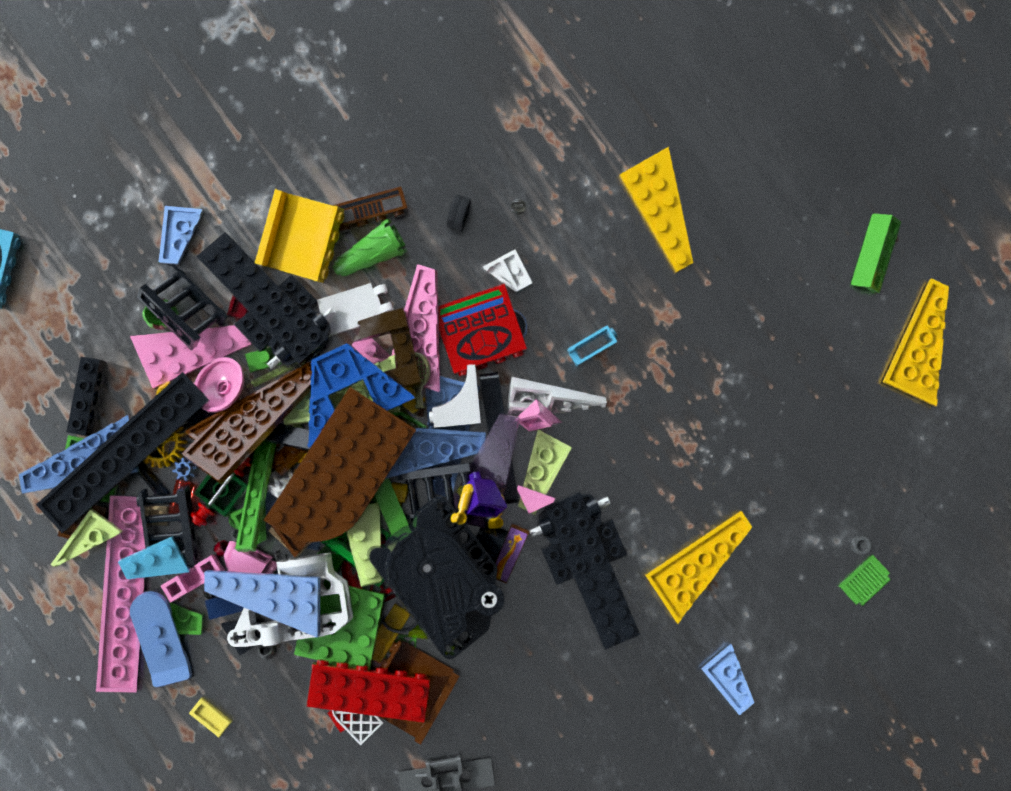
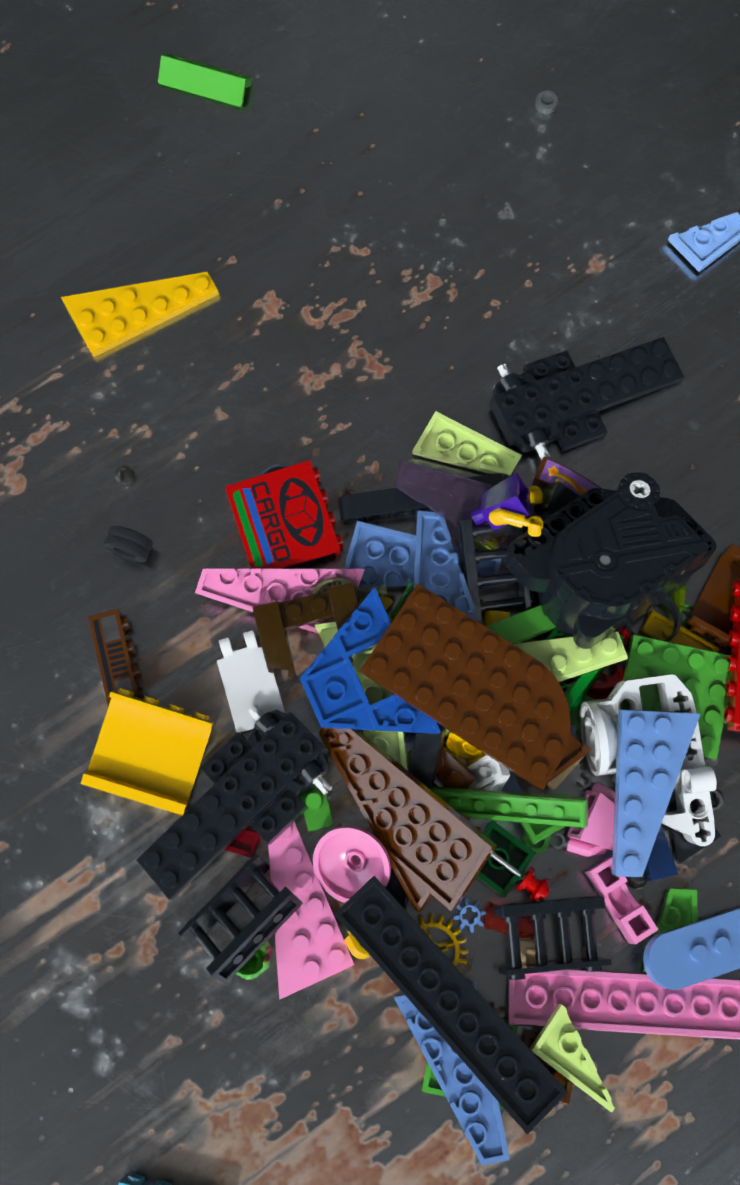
camera: 90 degrees left, 10 degrees down
black brick [66,356,106,436] -> none
medium azure wing [118,536,190,579] -> none
black axle [137,462,170,505] -> none
light blue wing [159,206,204,265] -> none
dark red hinge [213,540,229,557] -> none
yellowish green piece [247,365,294,388] -> none
bright green cone [332,219,407,276] -> none
bright pink tile [352,338,391,364] -> none
white arch [429,364,481,428] -> none
white wing [483,250,533,292] -> none
white wedge [505,377,607,420] -> none
bright pink slope [516,399,562,431] -> none
bright pink slope [517,485,555,514] -> none
window [567,325,618,367] -> none
yellow wing [645,511,752,624] -> none
bright green window [839,555,891,606] -> none
yellow wing [883,278,949,407] -> none

